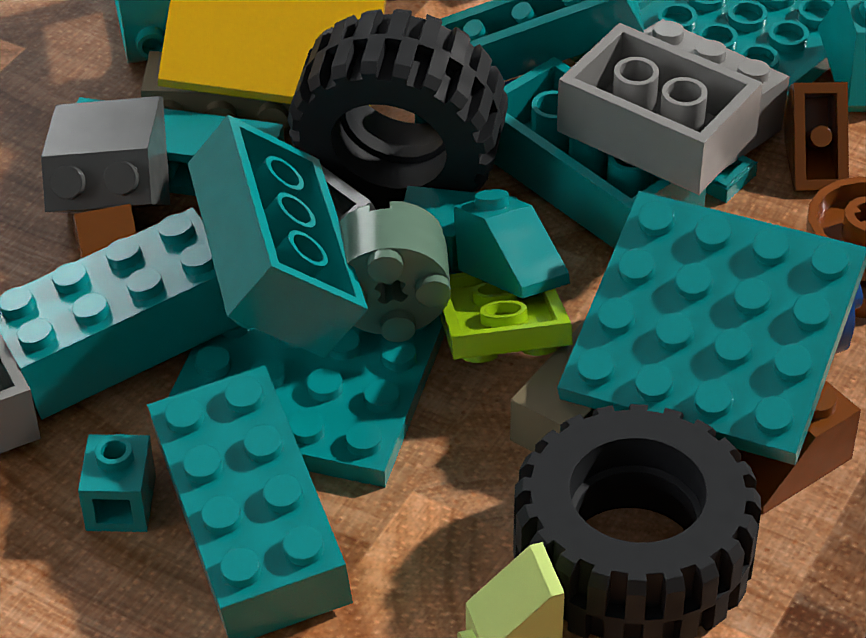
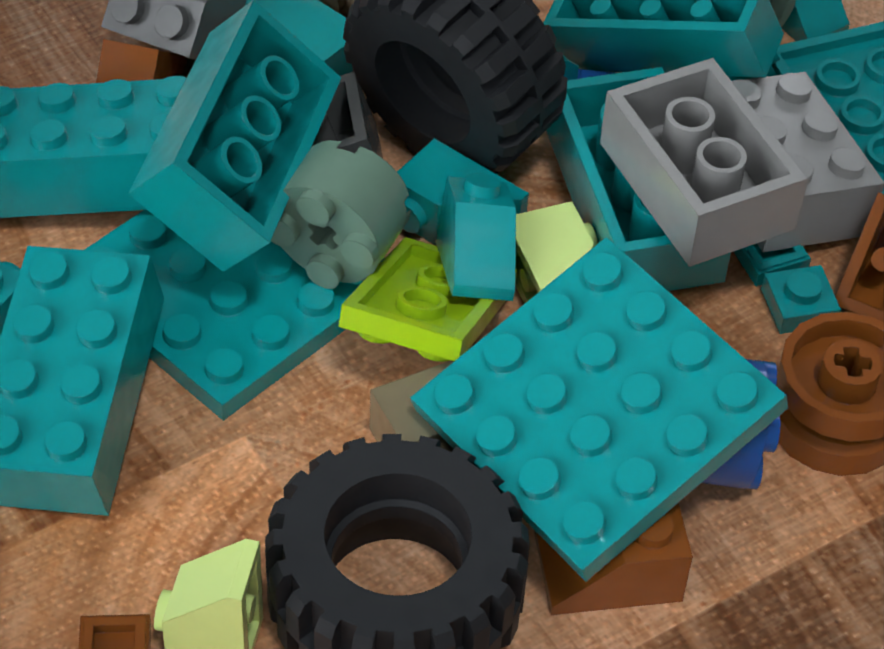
camera: 25 degrees right, 5 degrees up
none -> yellowish green slope [515,201,598,304]
none -> teal plate [761,265,841,334]

